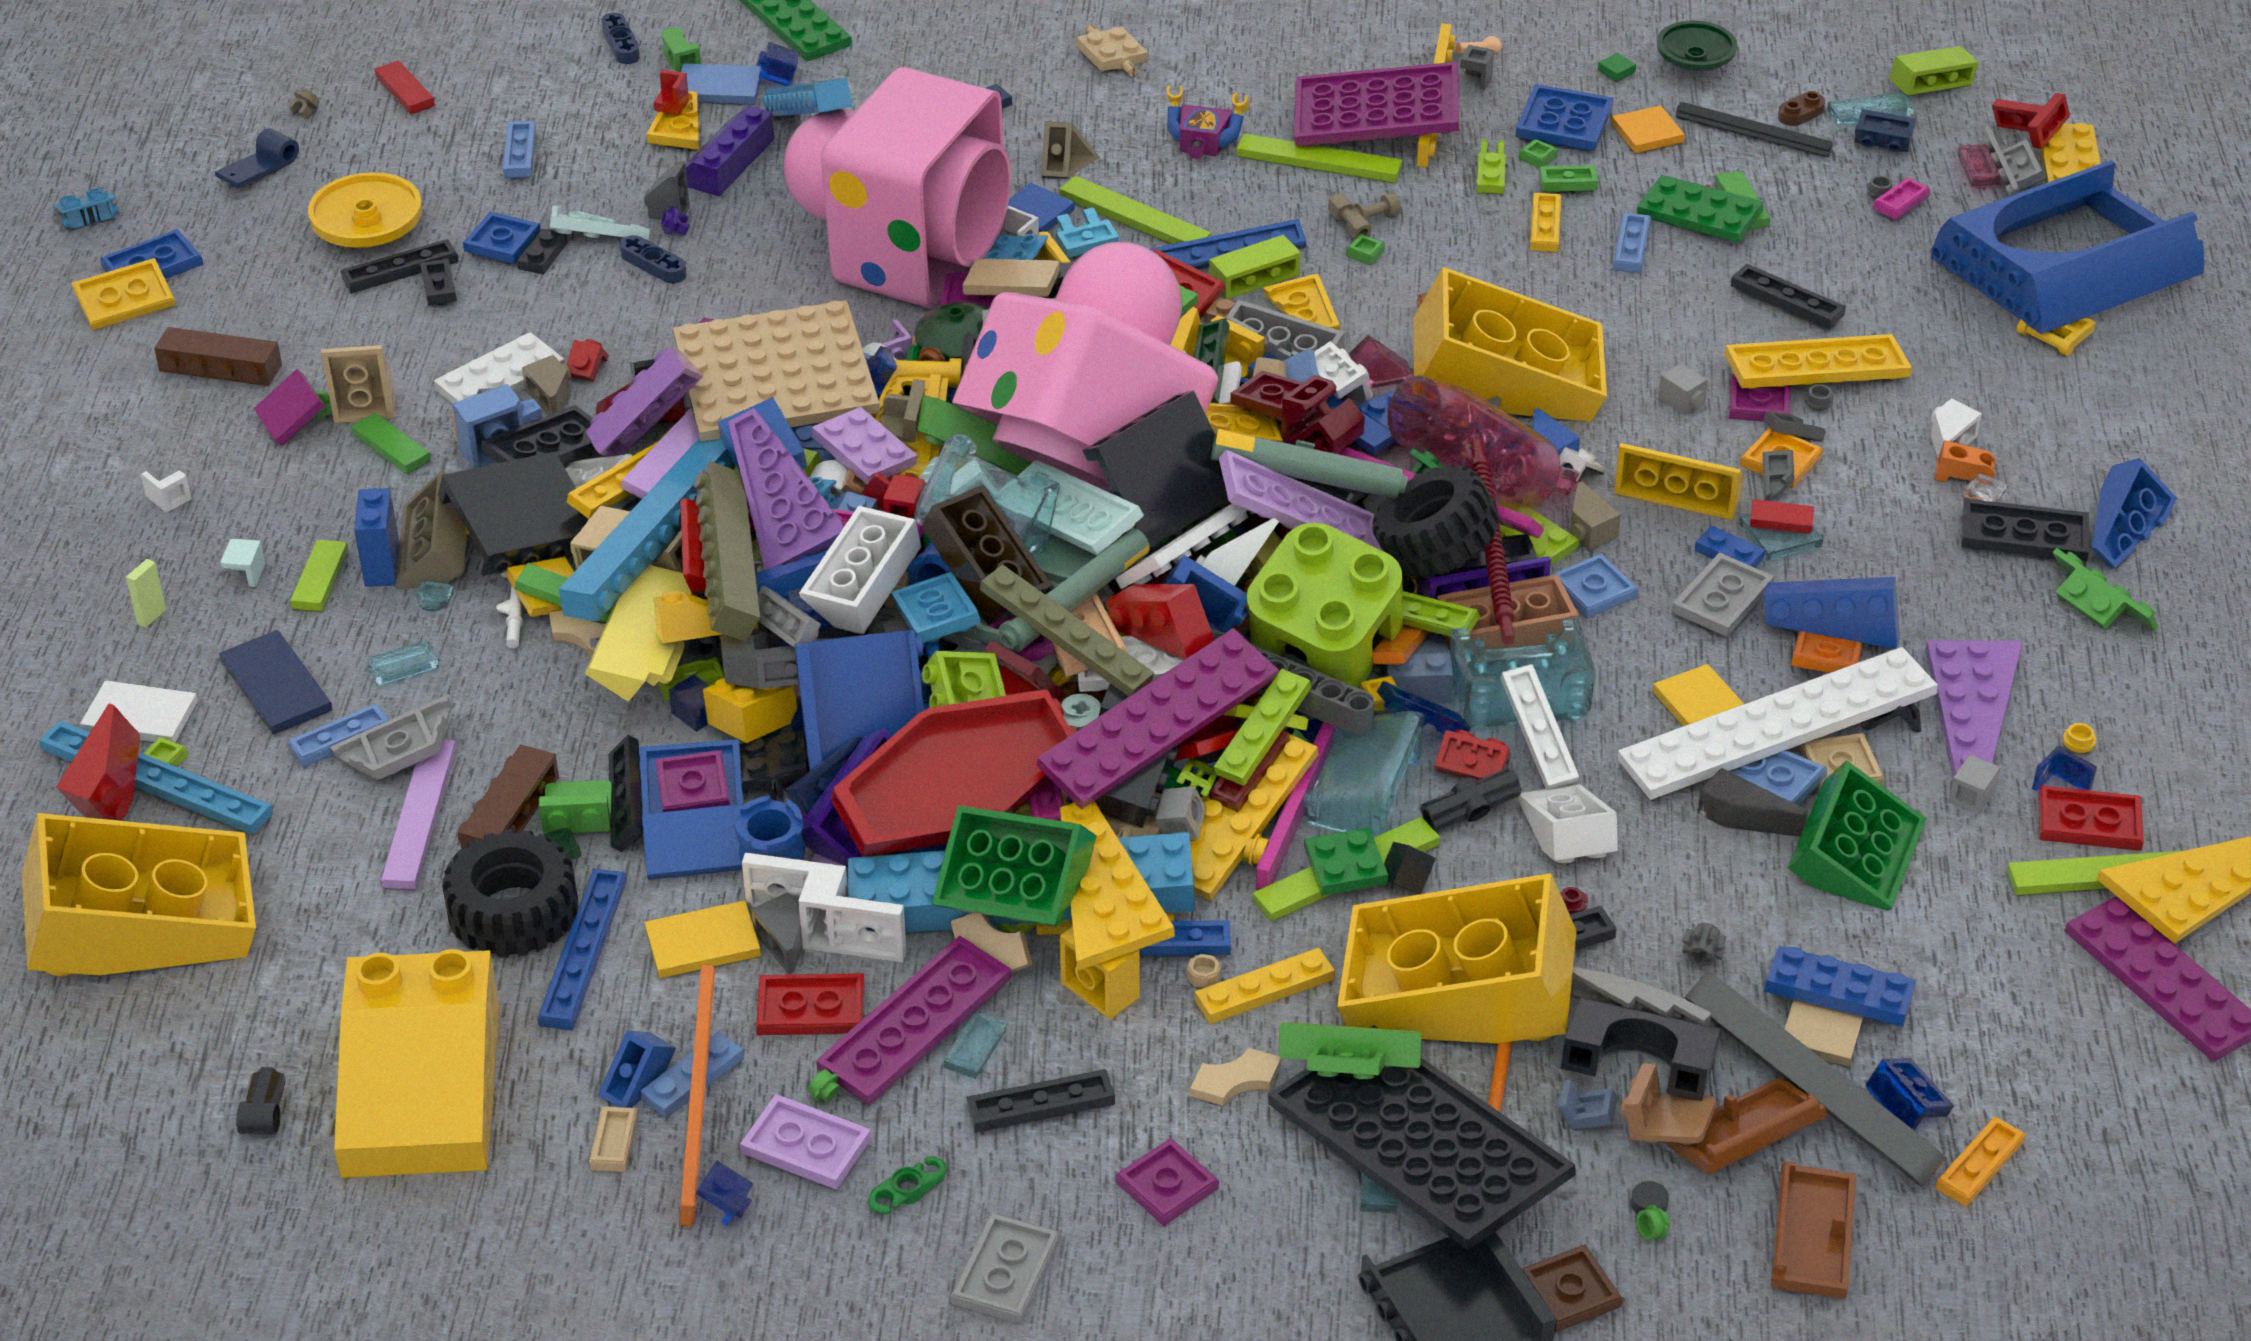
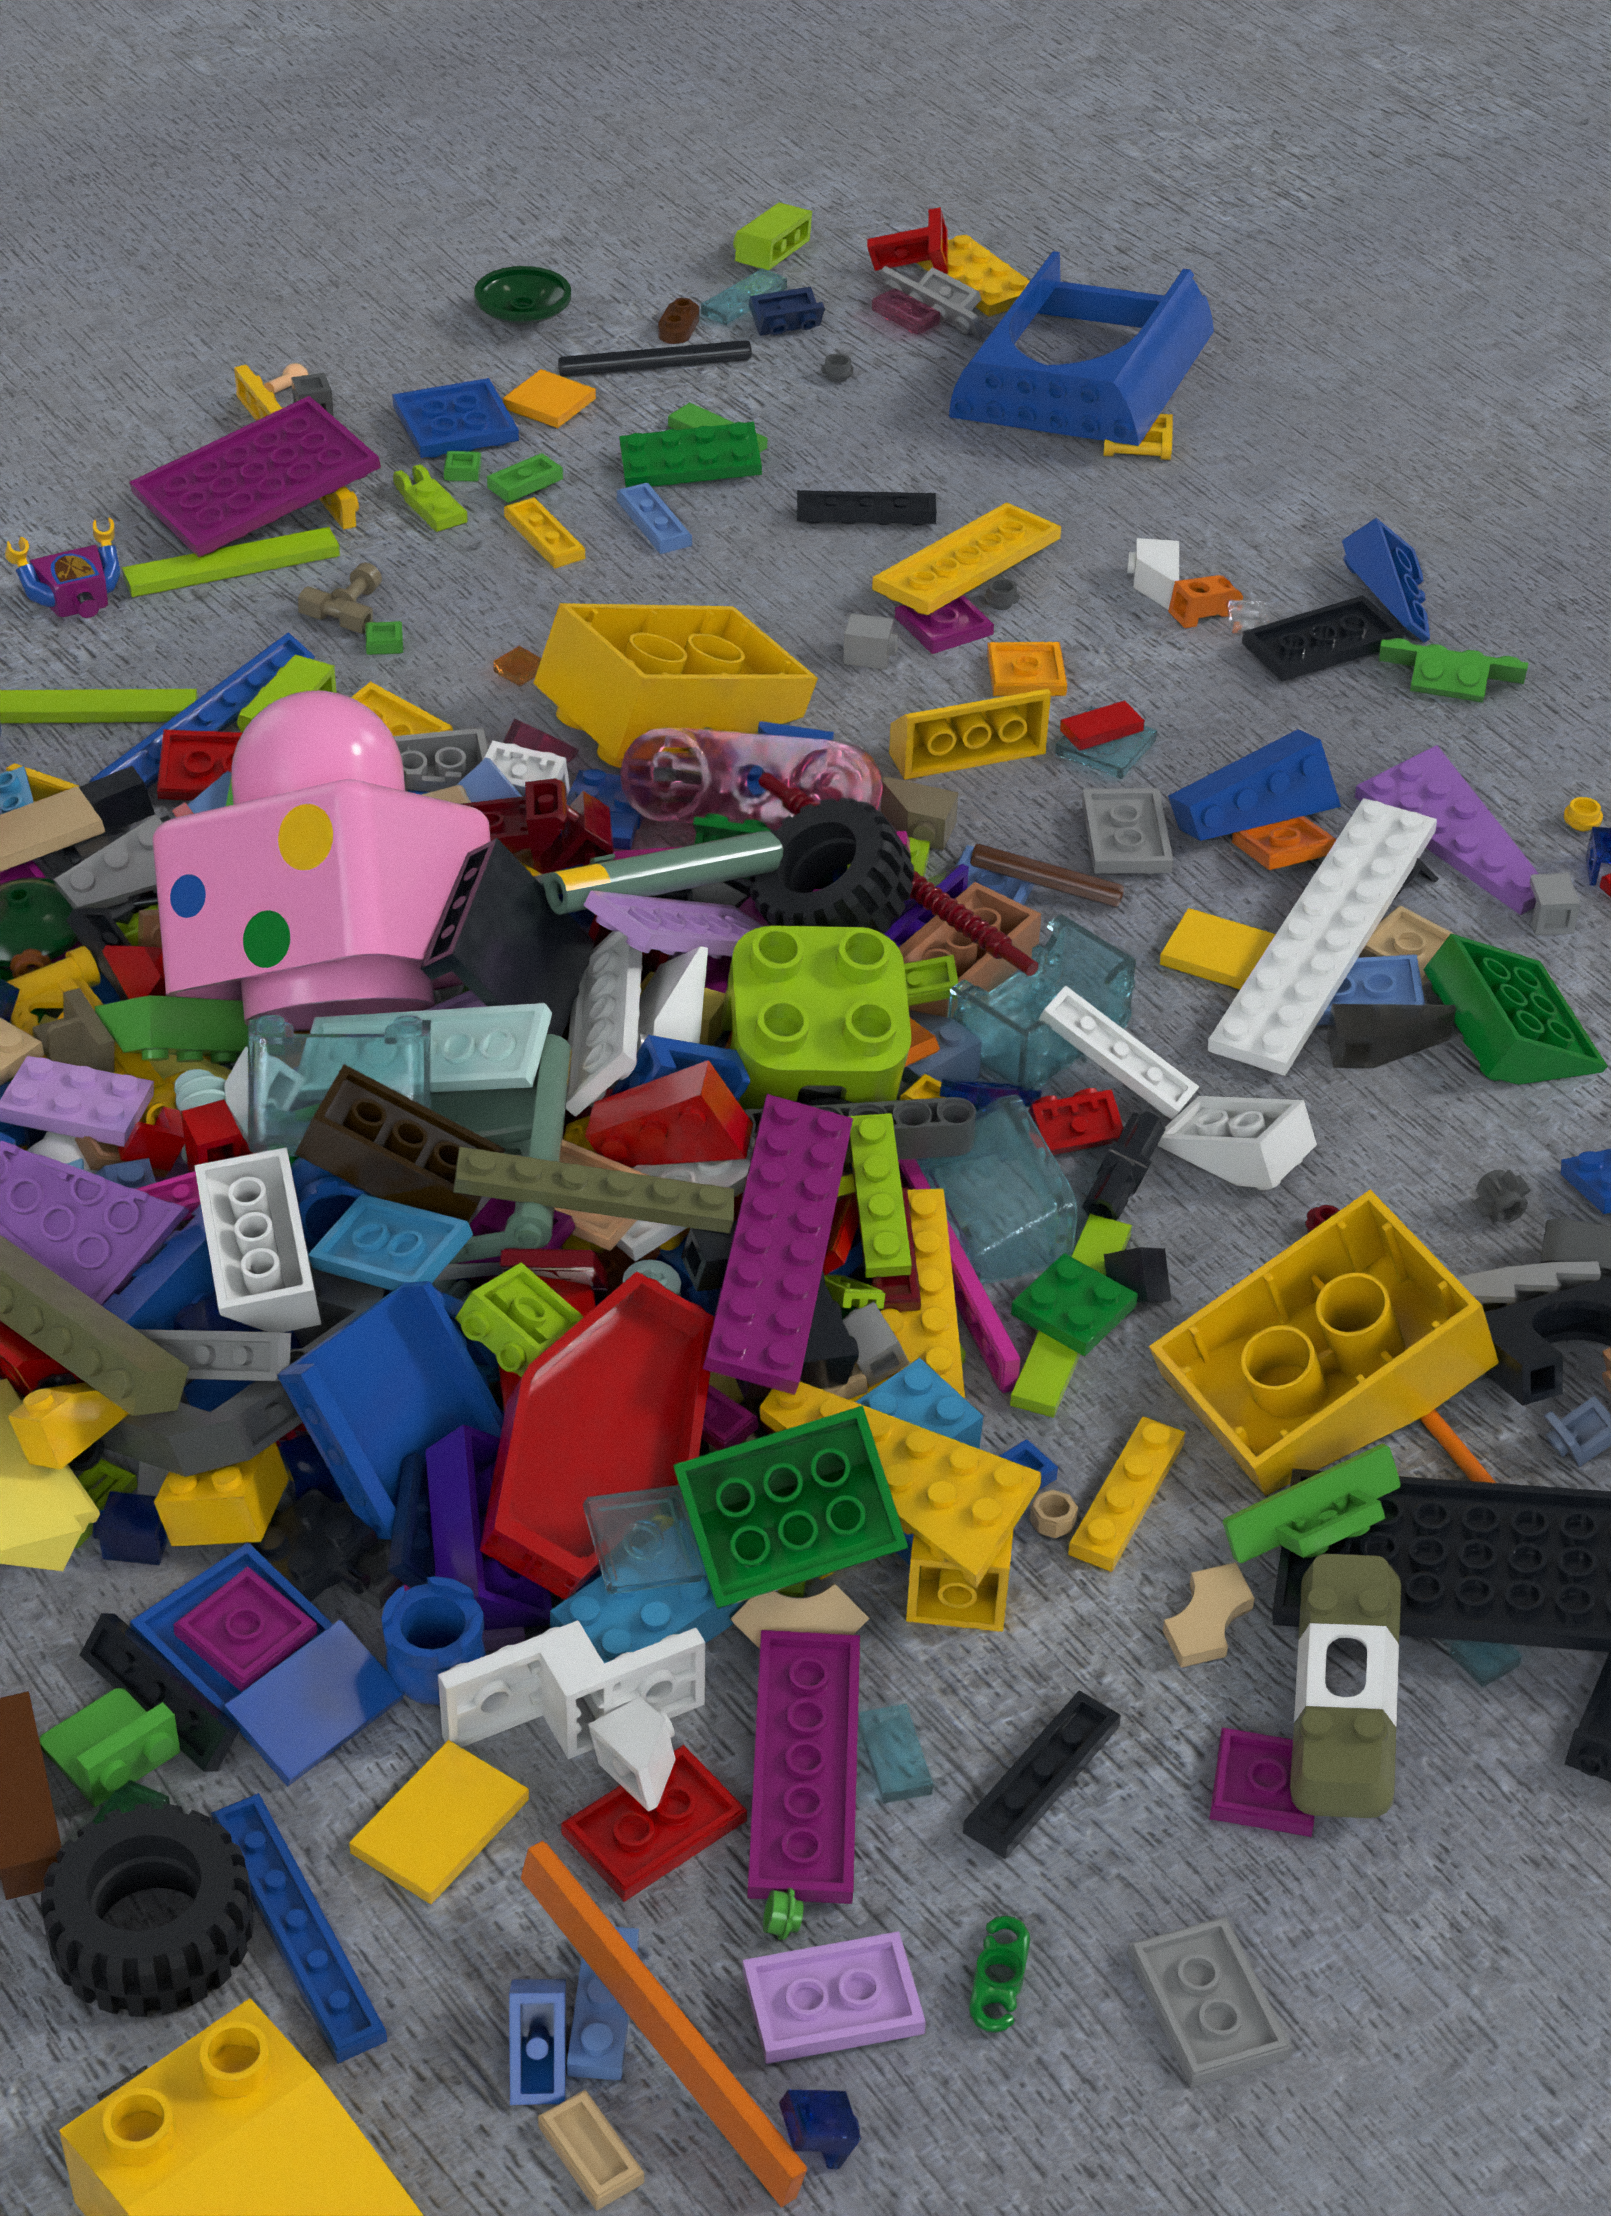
camera: 40 degrees left, 0 degrees up
dark grey slope [751,892,803,974] -> none
medium azure plate [1056,207,1119,258] -> none
yellow plate [1244,834,1269,866] -> none
green tile [1598,53,1636,81] -> none
blue plate [1695,525,1765,568] -> none
dark grey tile [1762,450,1795,501] -> none
dark grey tile [1763,411,1826,441] -> none
dark pink plate [1873,177,1930,220] -> none
none -> clear light blue tile [583,1485,706,1595]
none -> white slope [588,1696,676,1812]
none -> reddish brown axle [970,844,1124,907]
none -> olive piece [1290,1554,1401,1818]

